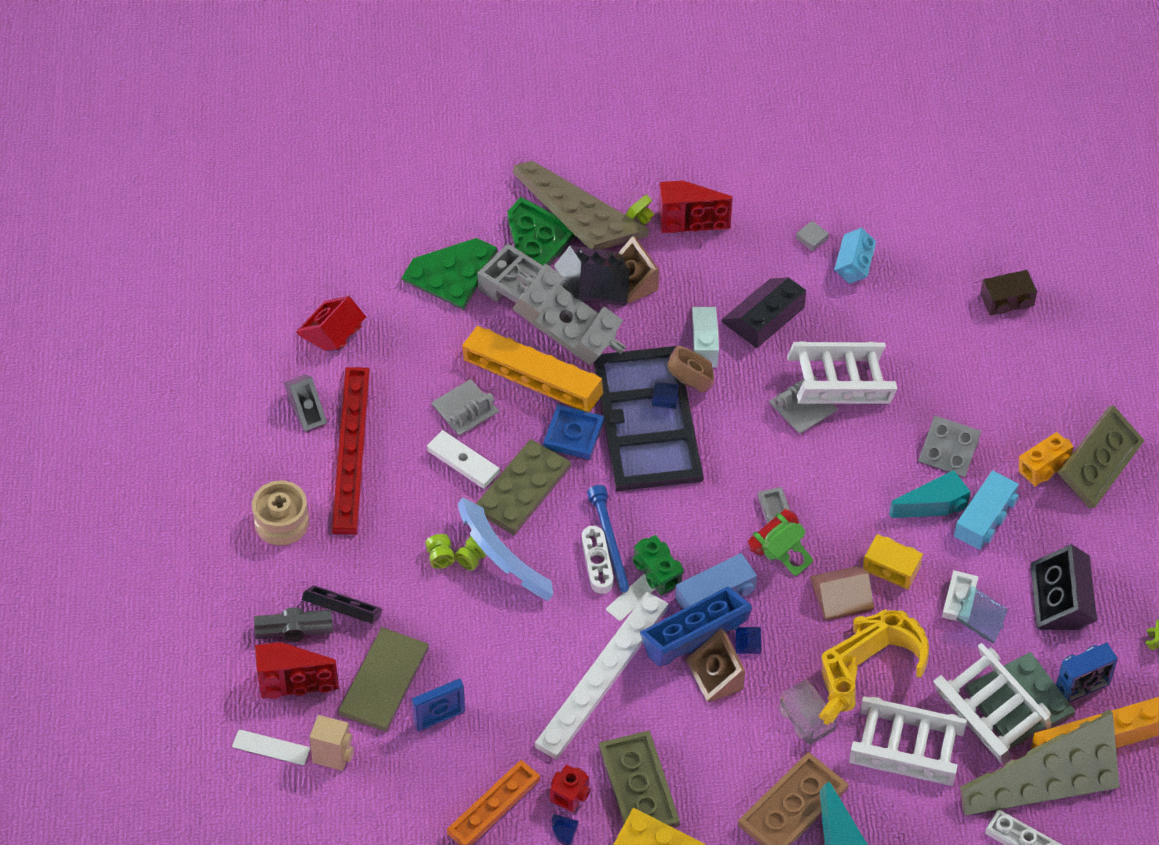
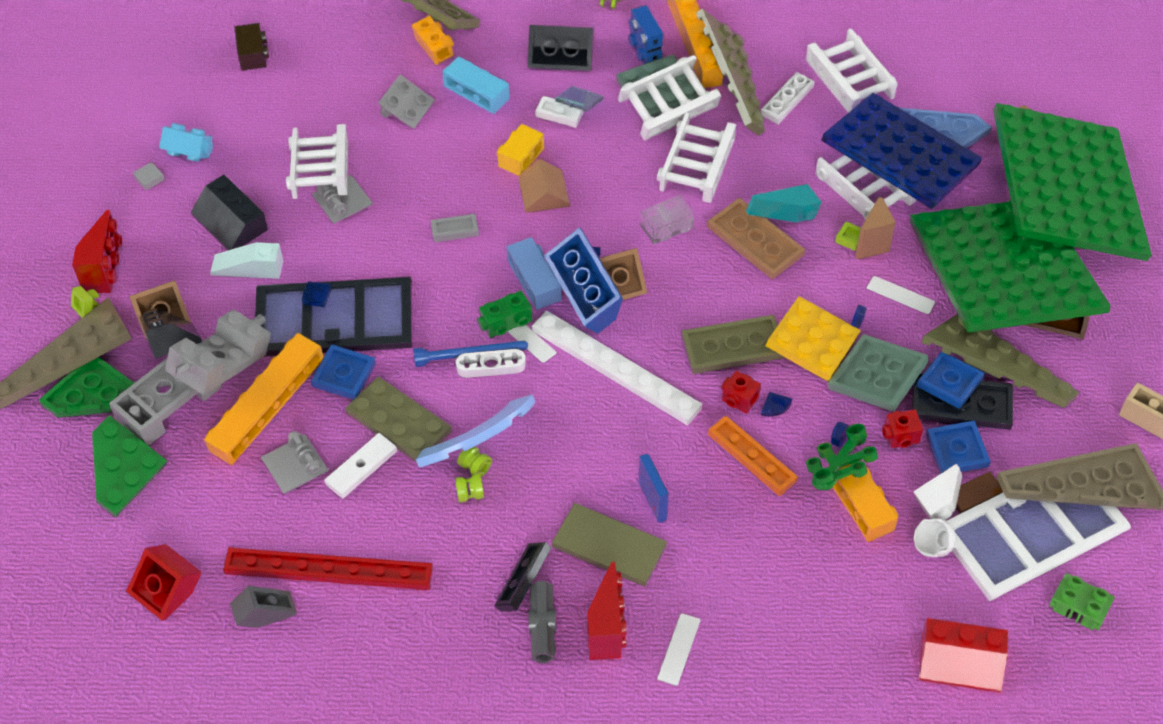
camera: 85 degrees left, 0 degrees up
tan wheel [252,480,309,546] -> none
tan brick [309,715,354,771] -> none
medium nougat piece [667,346,714,393] -> none
bright green piece [747,509,813,576] -> none
yellow piece [819,609,929,725] -> none
teal slope [889,470,971,518] -> none

